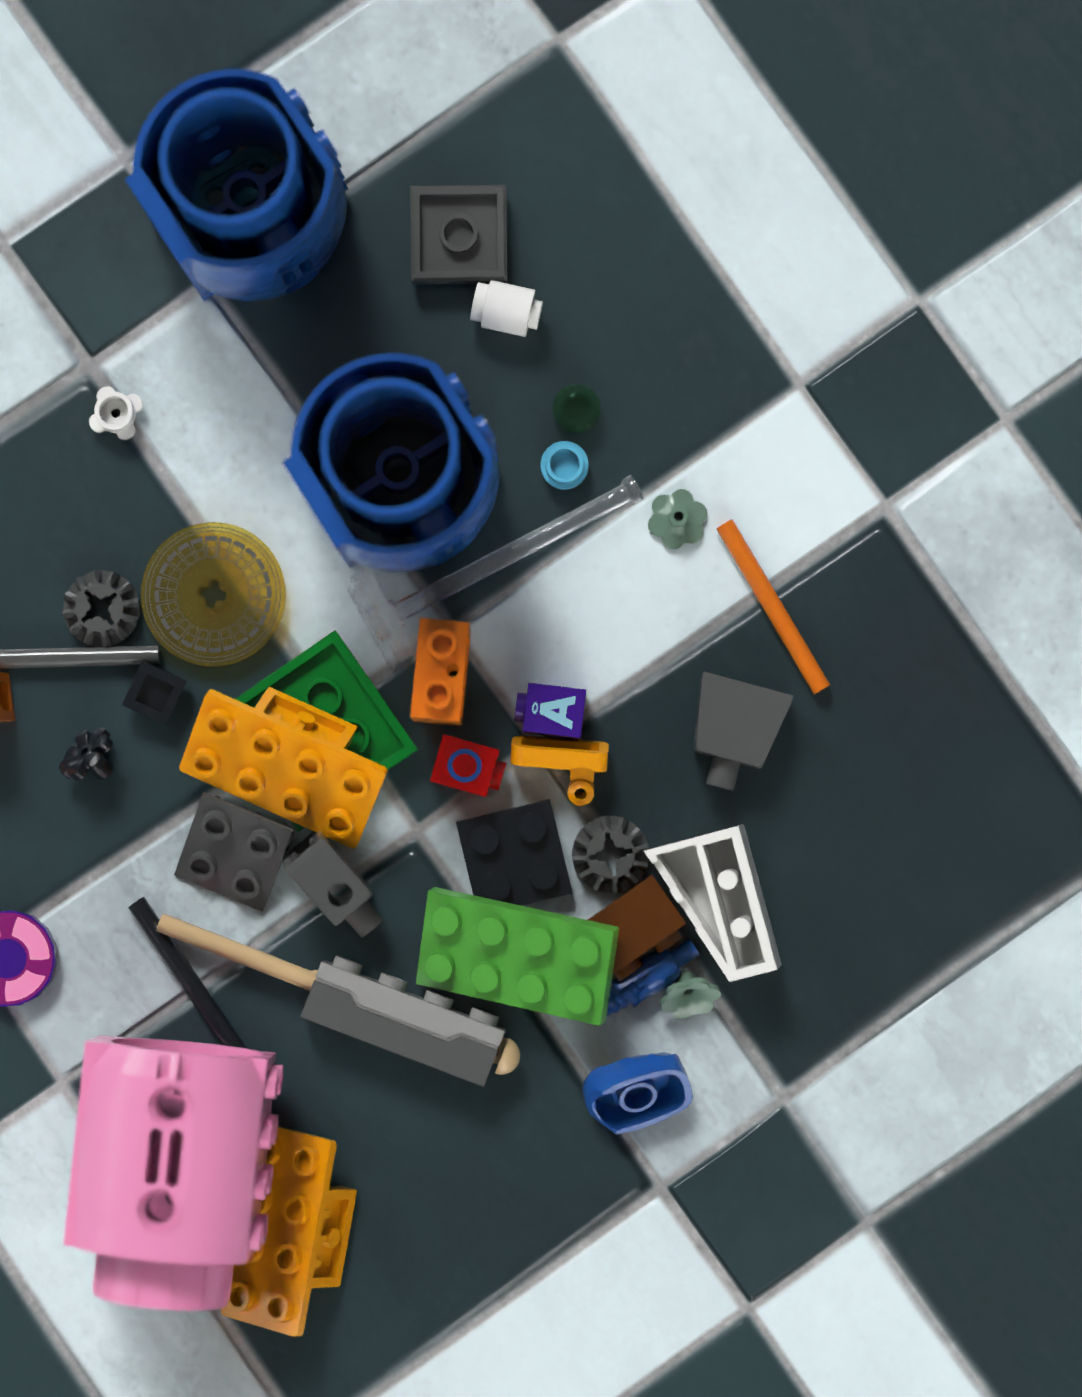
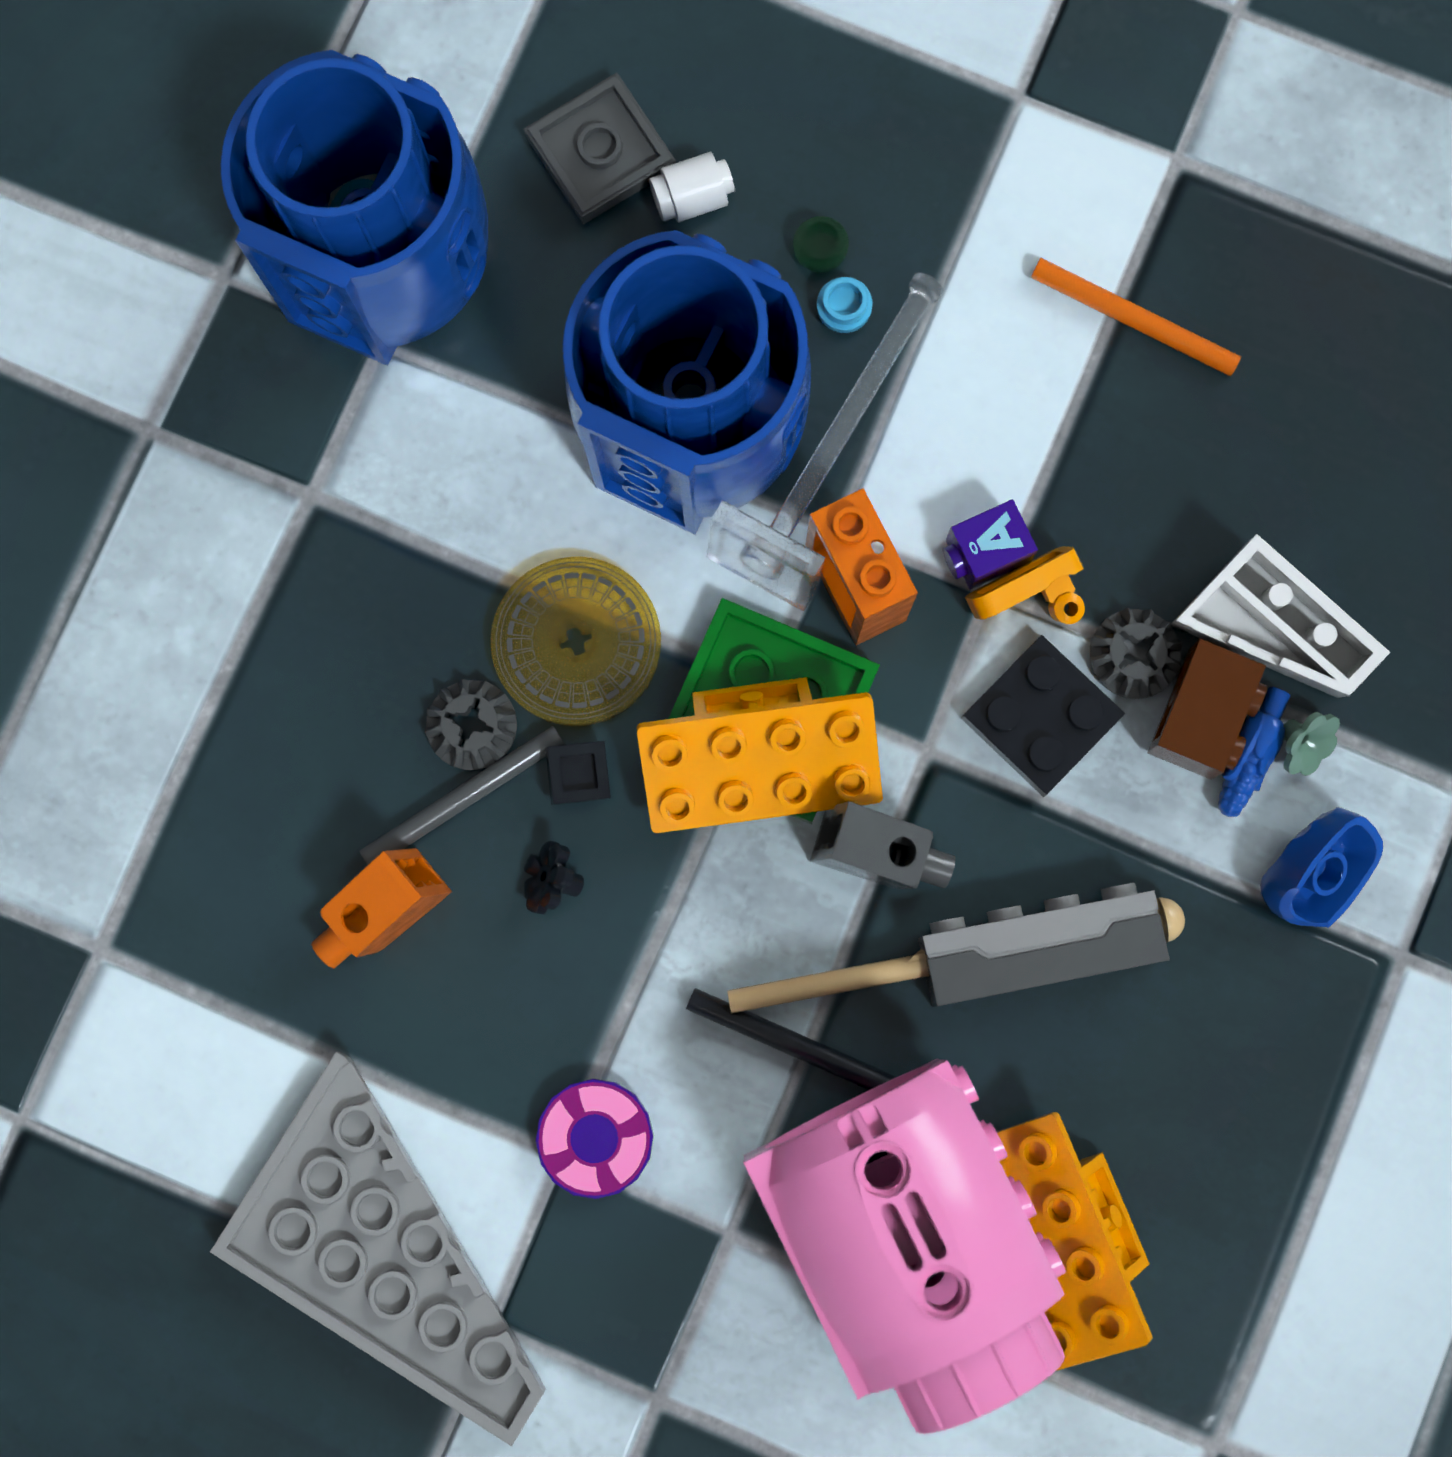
camera: 30 degrees left, 5 degrees down
white plate [89,386,143,440] -> none
dark grey hinge [174,792,295,912] -> none
bright green plate [416,887,619,1026] -> none
red brick [430,734,507,798] -> none
sand green plant [648,489,707,549] -> none
dark grey torso [693,672,794,792] -> none

